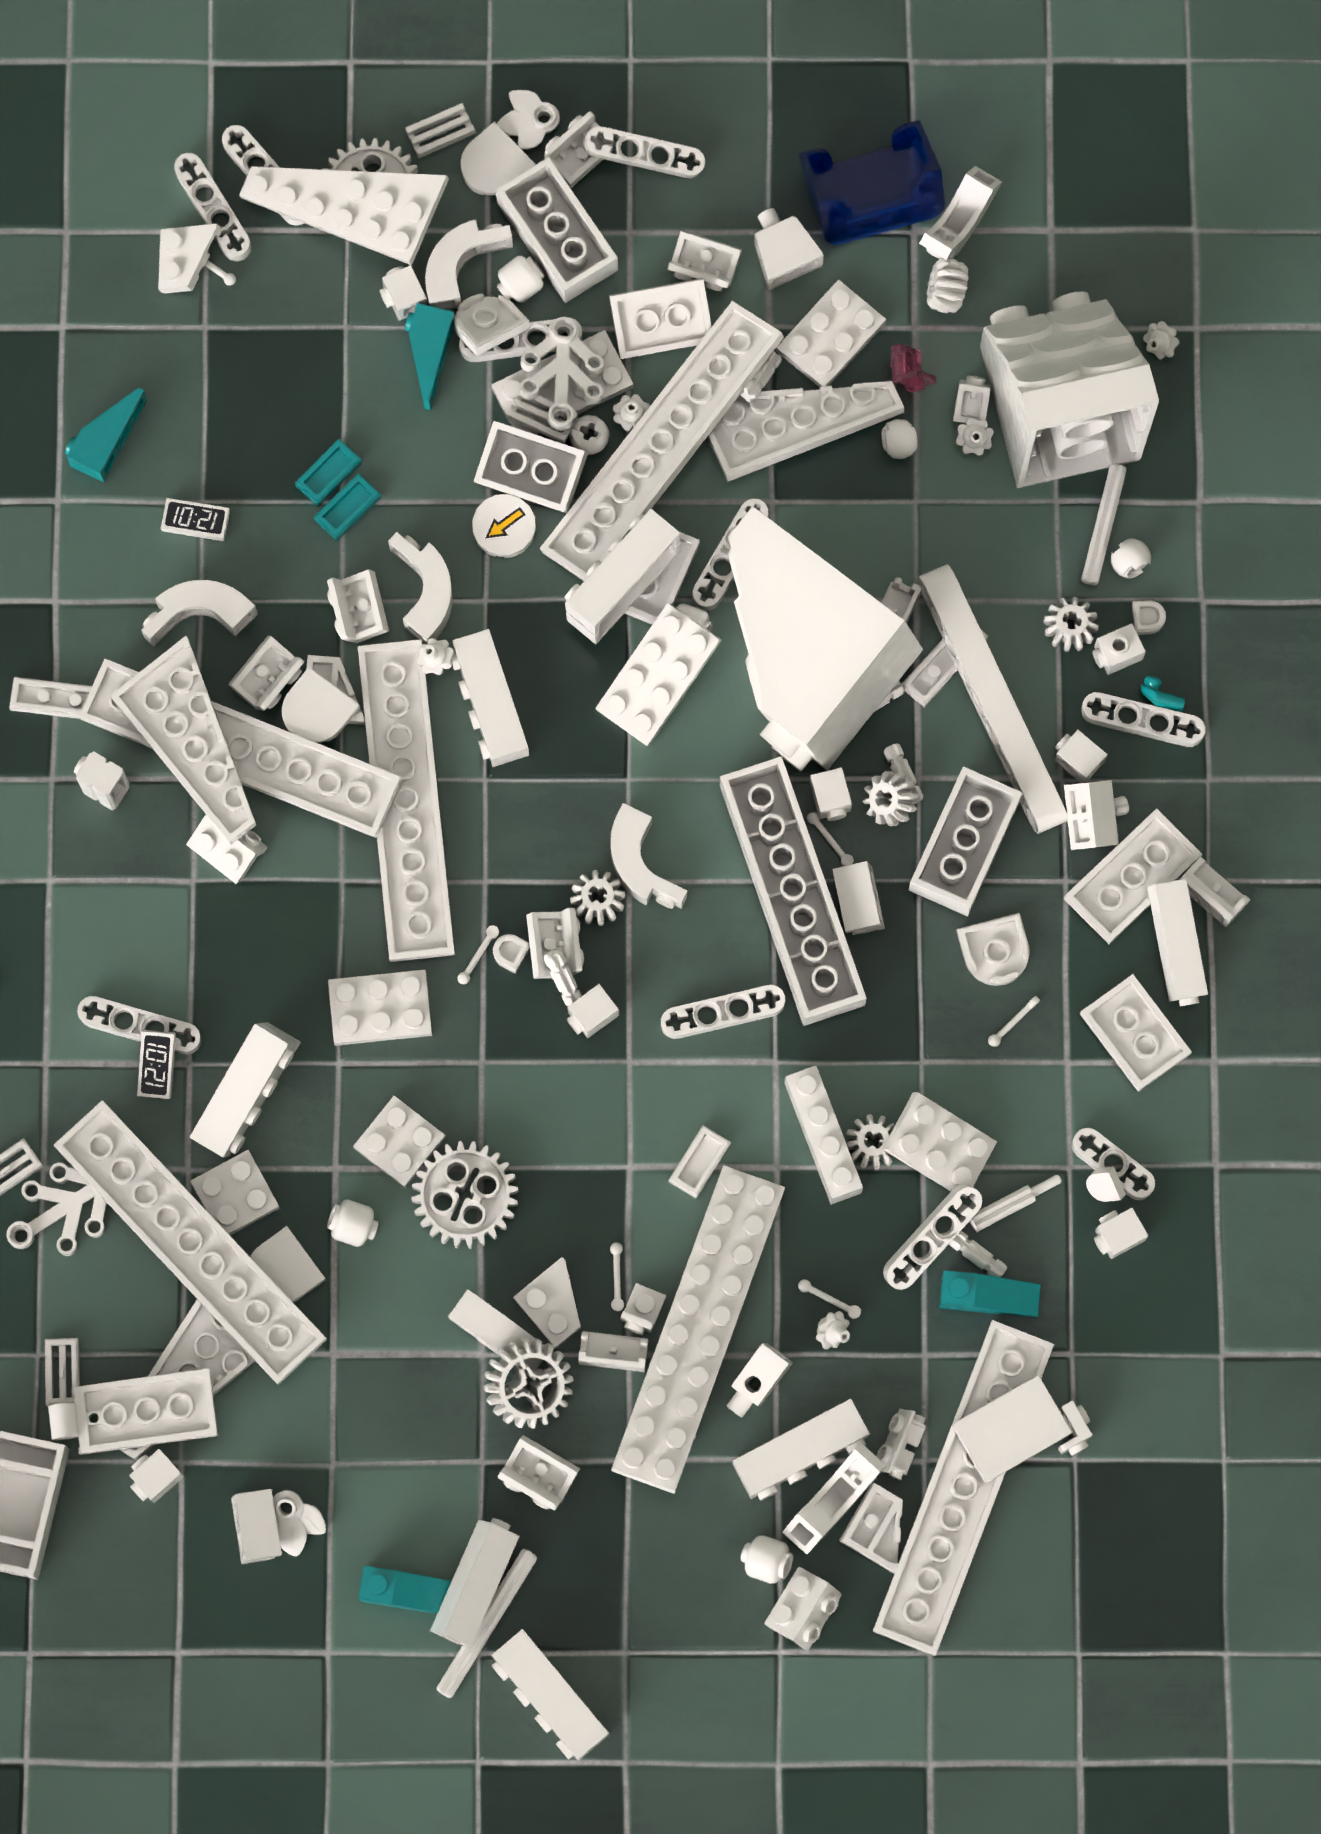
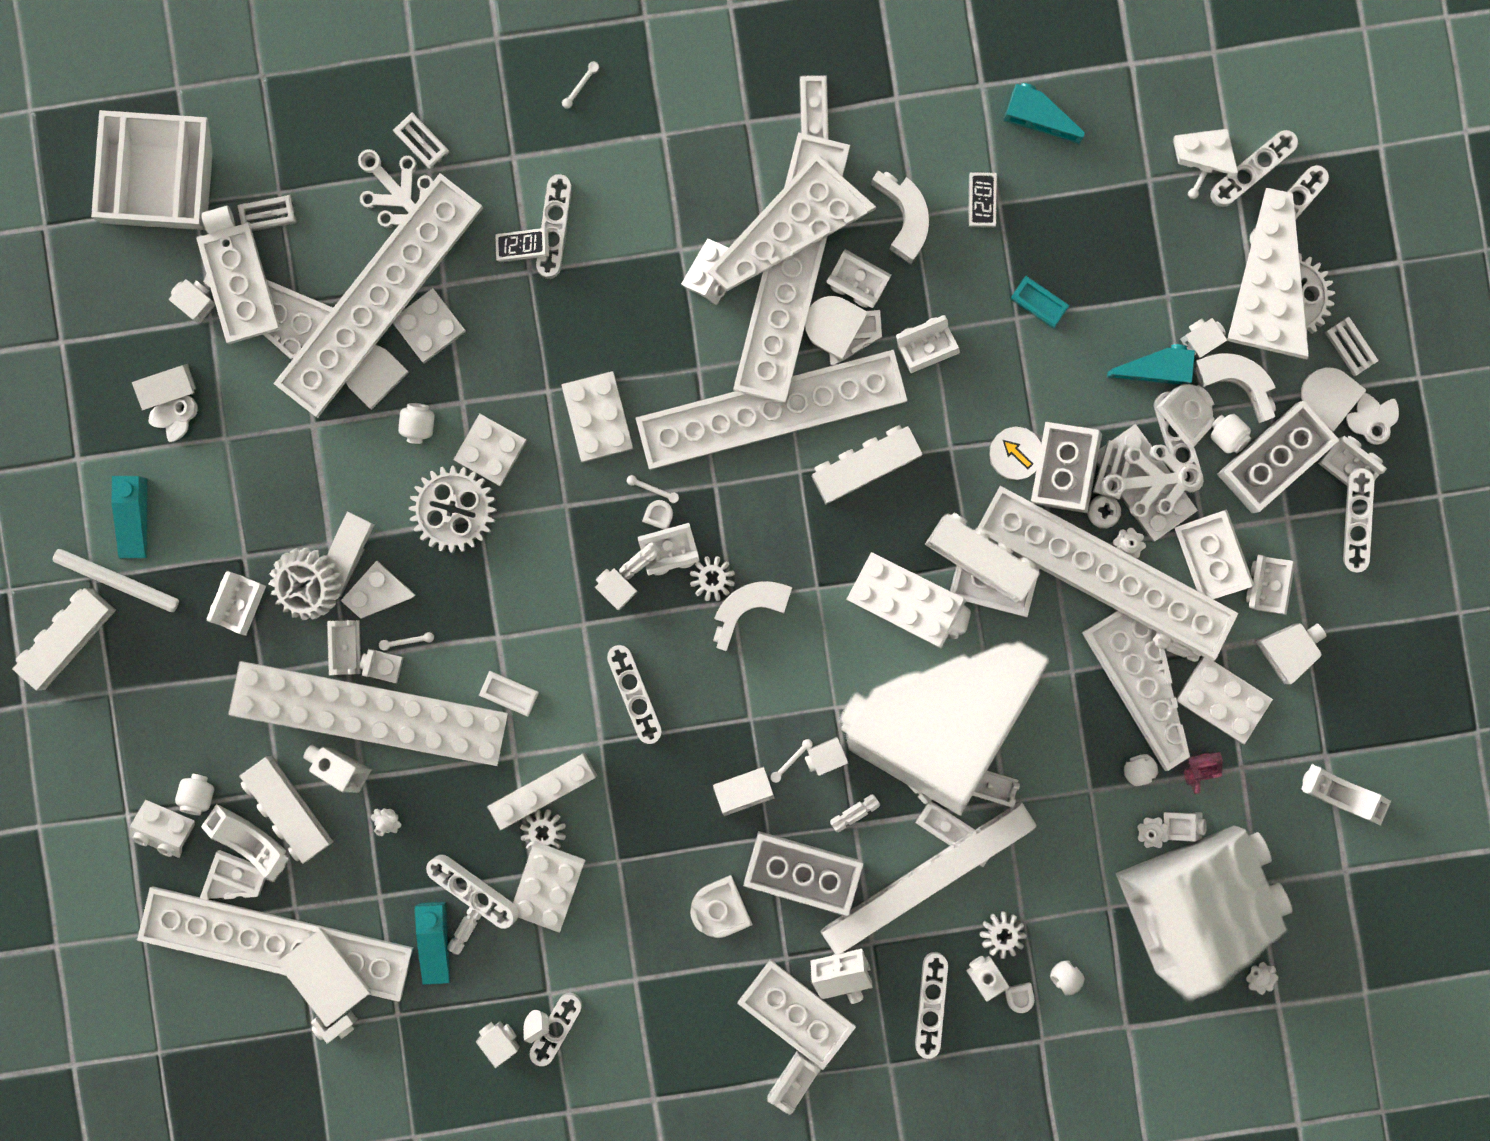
camera: 80 degrees right, 10 degrees up
white brick [74,751,130,811] -> none
white wedge [190,1022,301,1157] -> none
teal tile [314,473,382,541] -> none
white arch [388,532,453,645] -> none
white plant [417,638,454,675] -> none
white brick [430,1518,519,1648] -> none
white beam [693,499,768,611] -> none
white brick [720,756,867,1026] -> none
white hinge [798,1279,861,1319] -> none
clear blue windscreen [799,120,945,245] -> none
white gear [862,771,919,826] -> none
white hinge [876,1409,926,1480] -> none
white gear [926,258,969,313] -> none
white axle [970,1175,1062,1233] -> none
white hinge [988,996,1041,1047] -> none
white brick [1054,730,1107,783] -> none
white plate [1080,974,1192,1092] -> none
white axle [1081,464,1127,586] -> none
teal arm [1141,675,1185,712] -> none
white brick [1147,879,1208,1006] -> none

